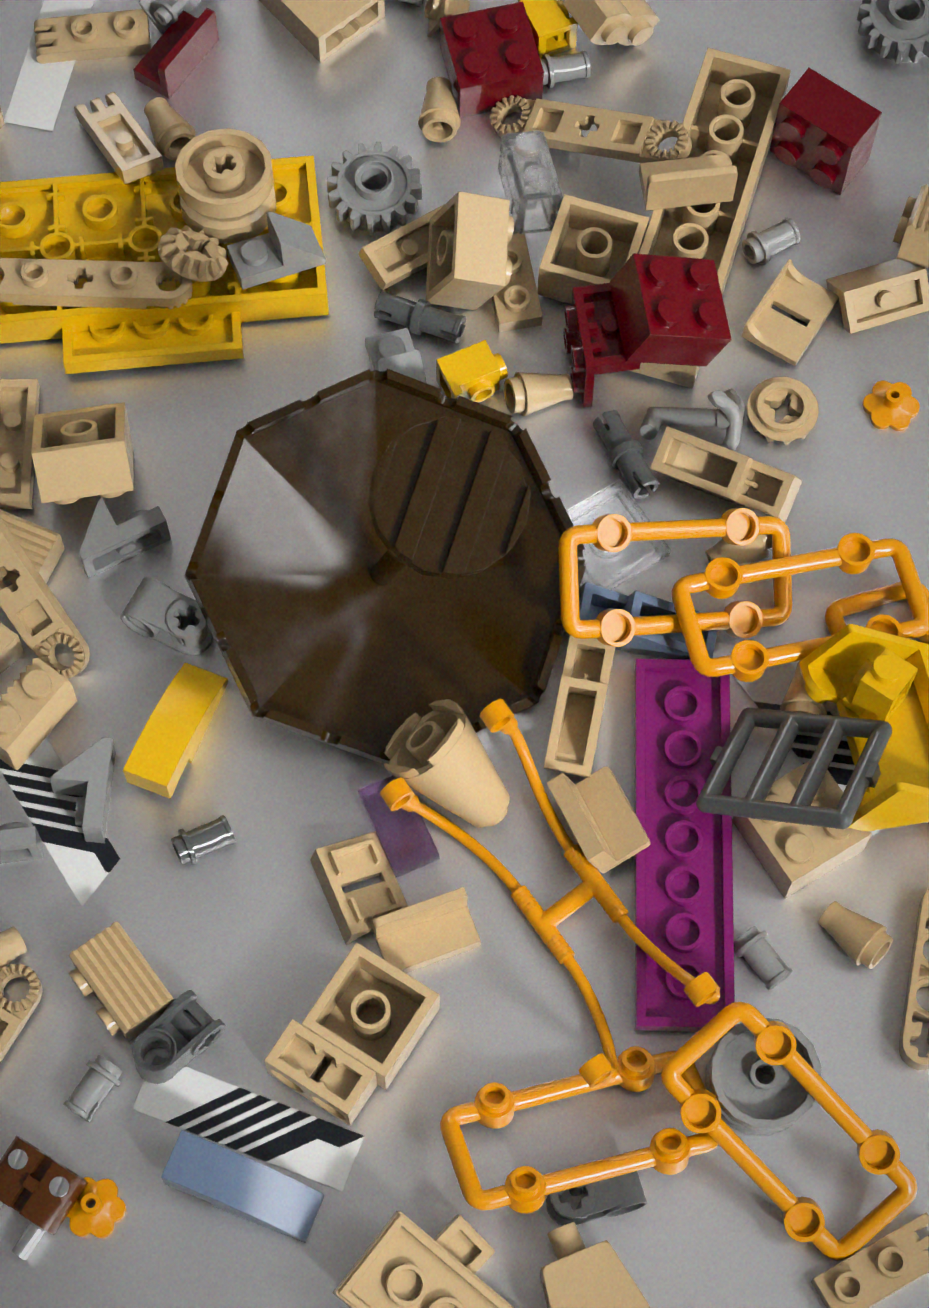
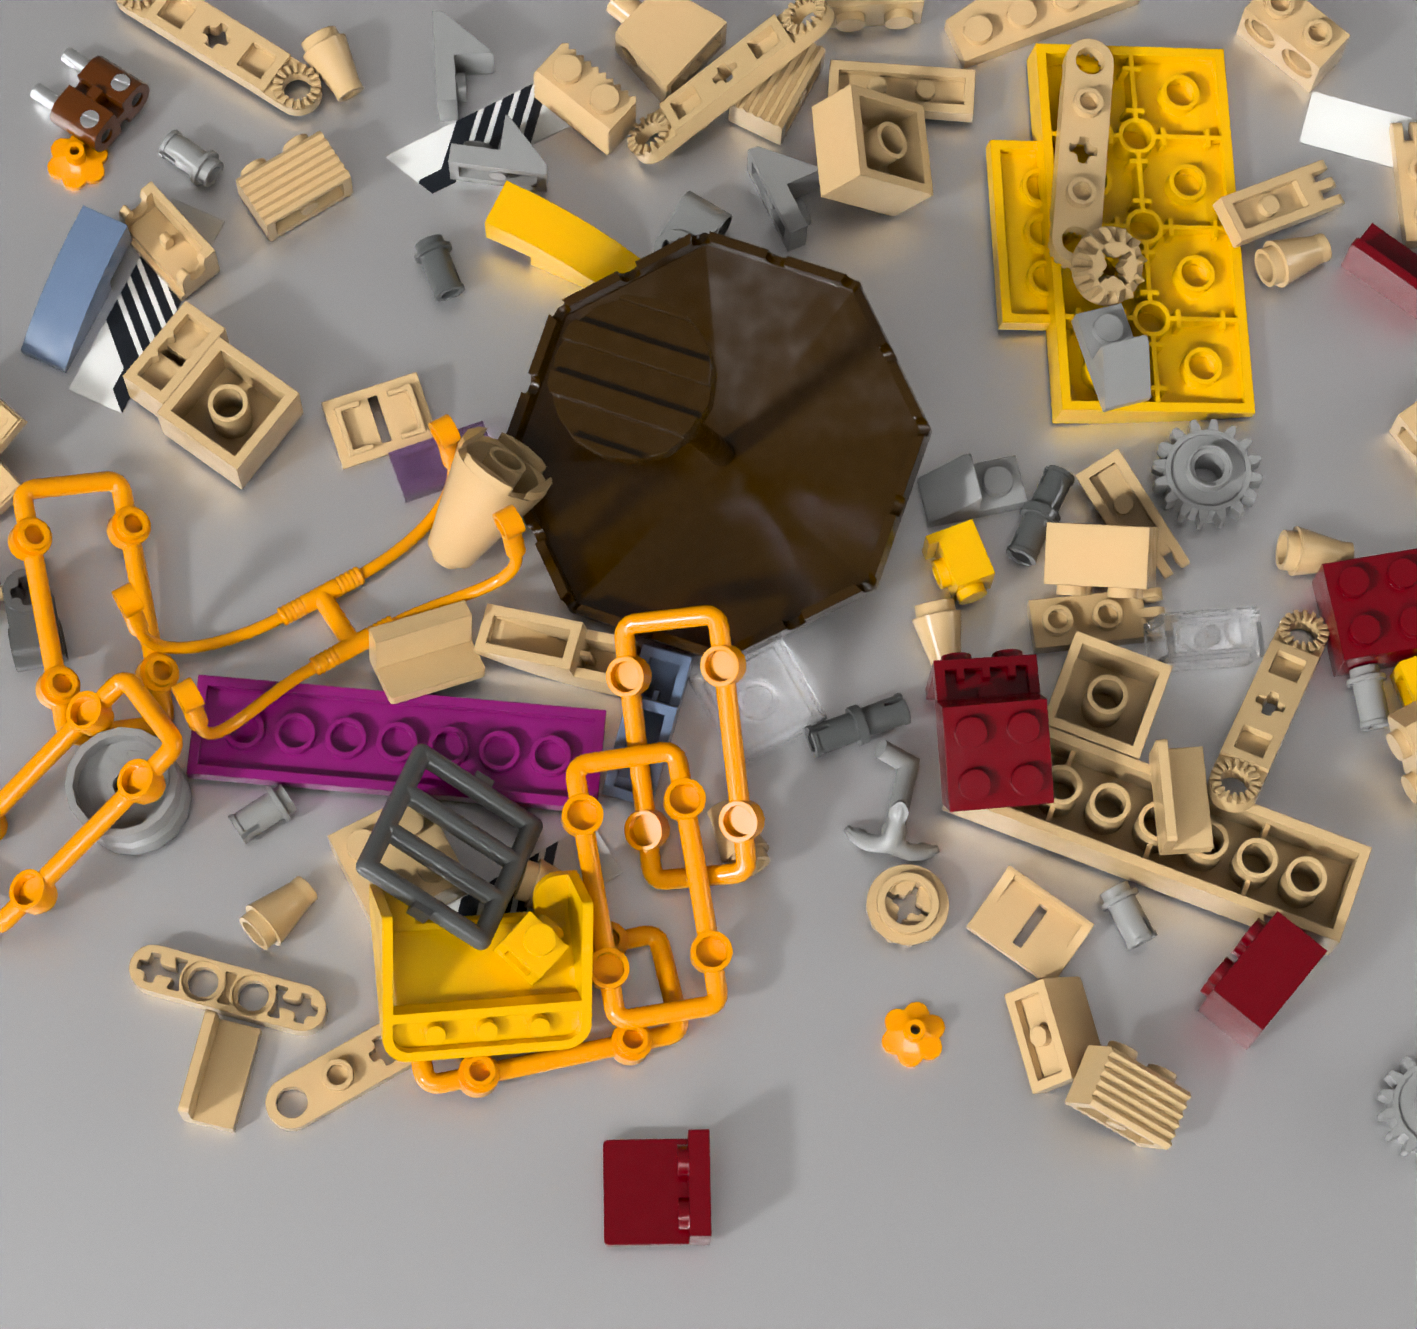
camera: 90 degrees right, 5 degrees up
dark grey piece [132,990,226,1084] -> none
tan wheel [175,128,277,244] -> none
tan panel [372,887,481,973] -> none
tan slope [650,426,802,523] -> none
none -> tan hinge [119,181,220,301]

